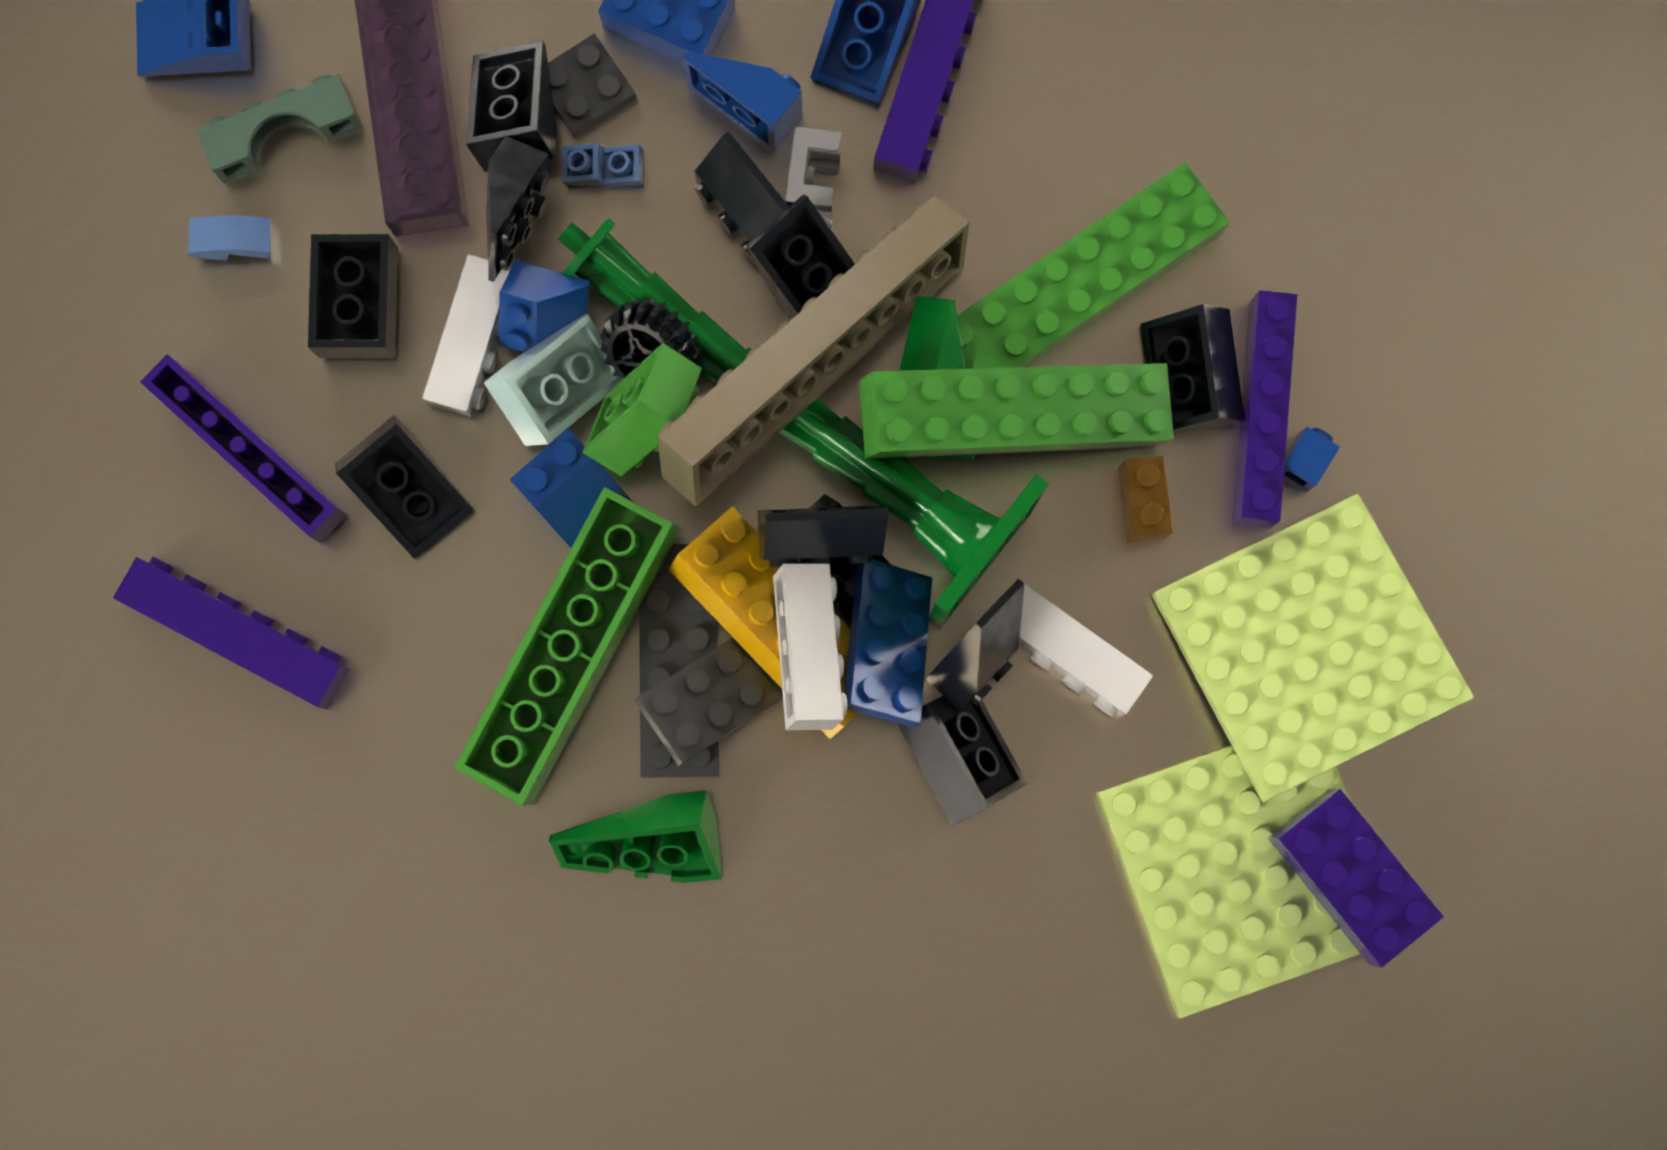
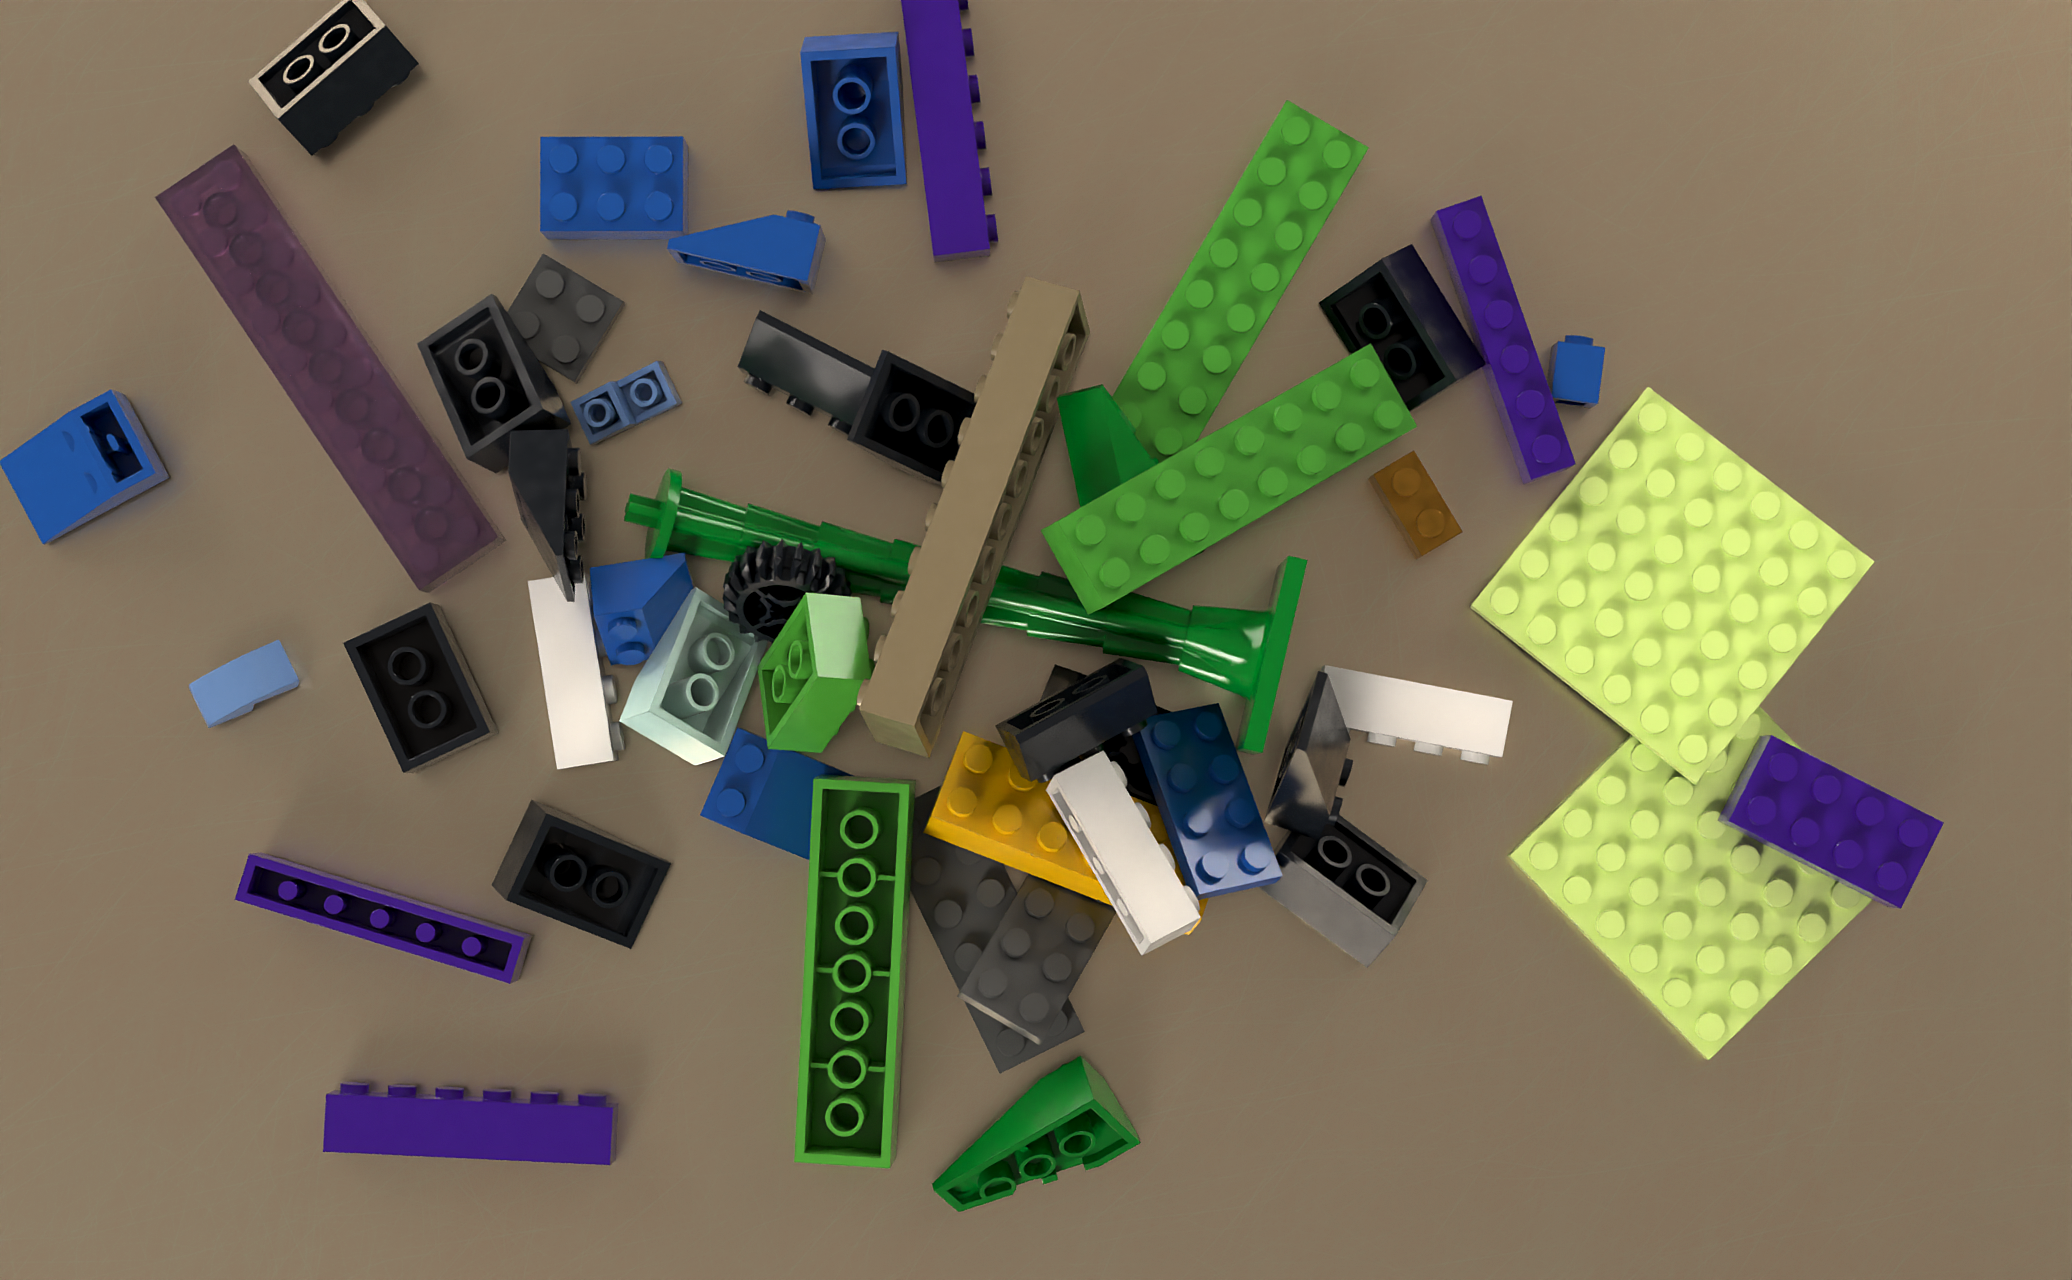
camera: 25 degrees left, 5 degrees up
sand green arch [196,74,363,183] -> none
light grey panel [785,126,841,229] -> none

